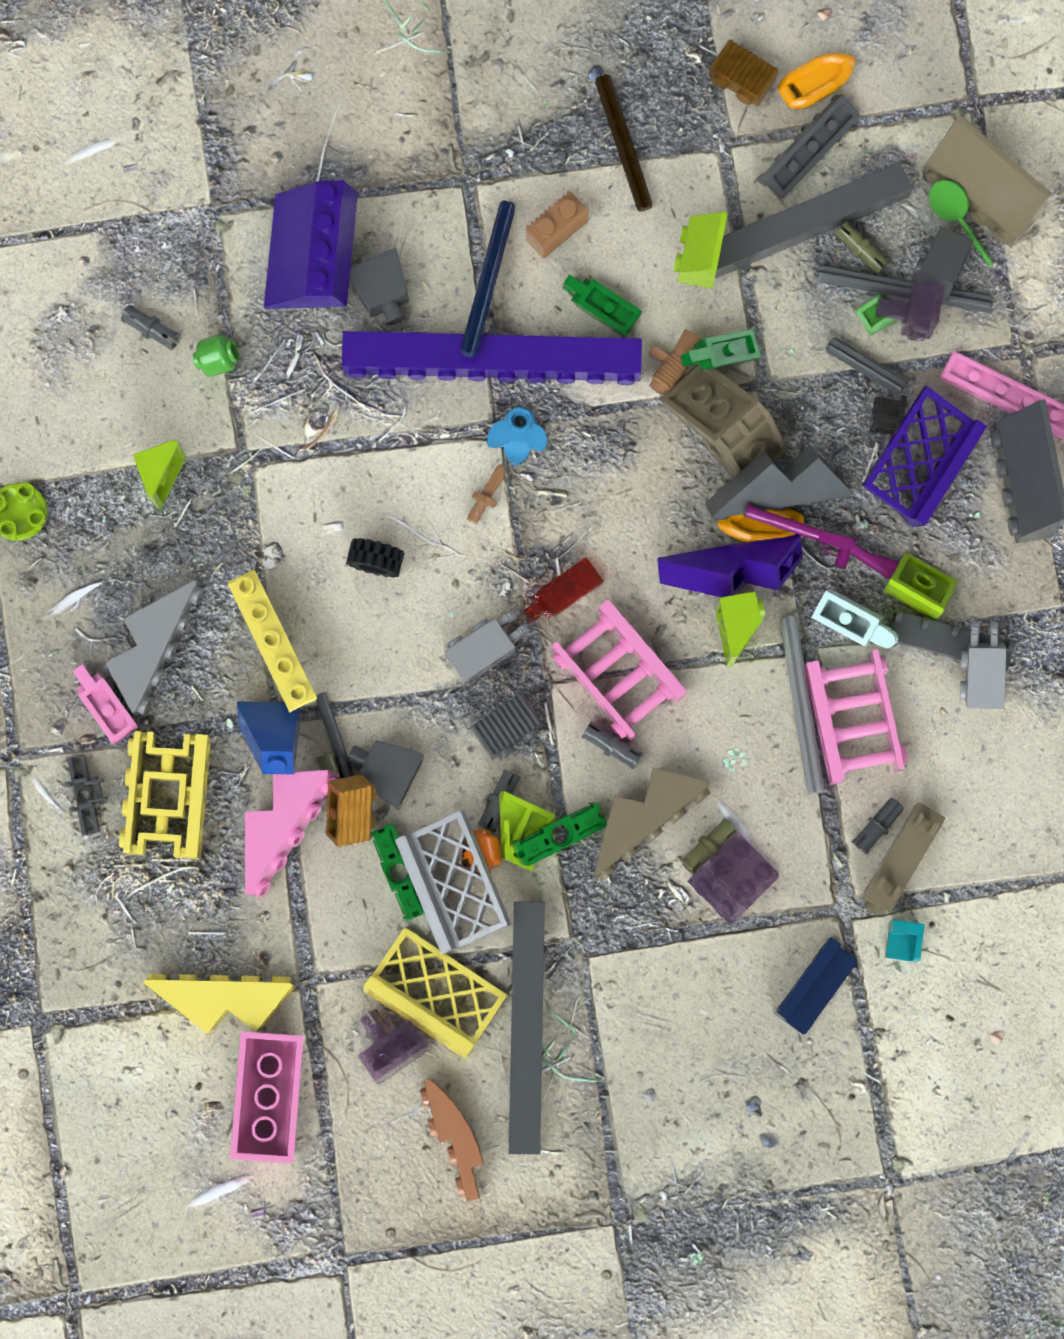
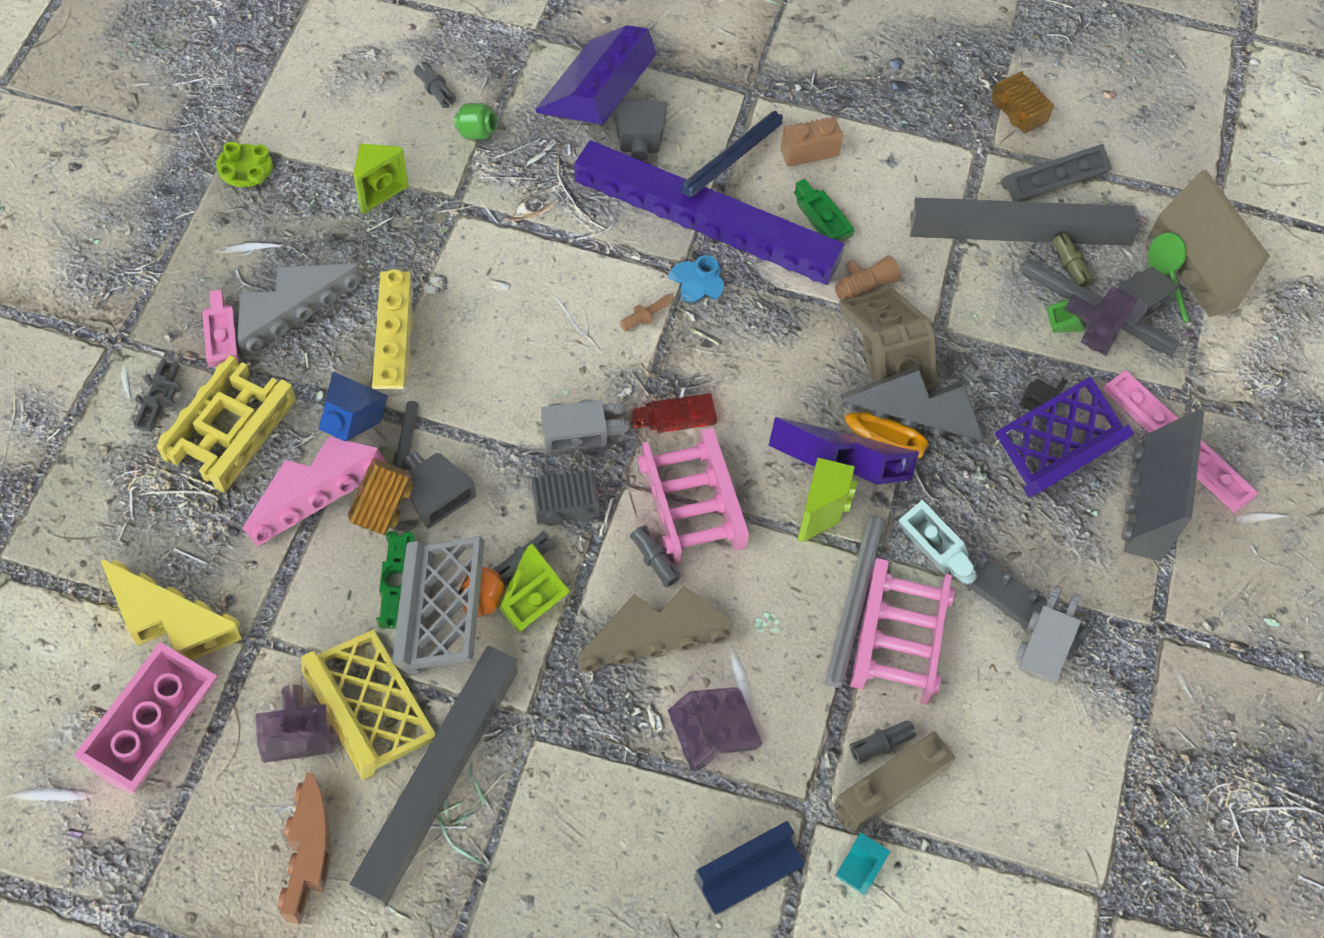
camera: 20 degrees right, 20 degrees down
black tyre [346,538,405,578] -> none
green piece [512,802,607,866] -> none
dark brown axle [595,74,653,212] -> none
lime slope [673,212,728,289] -> none
green hinge [680,329,761,370] -> none
olive pin [680,819,737,875] -> none
magenta piece [744,502,899,579] -> none
light orange piece [778,52,855,109] -> none
dark grey axle [826,337,908,395] -> none
lime slope [882,552,958,621] -> none

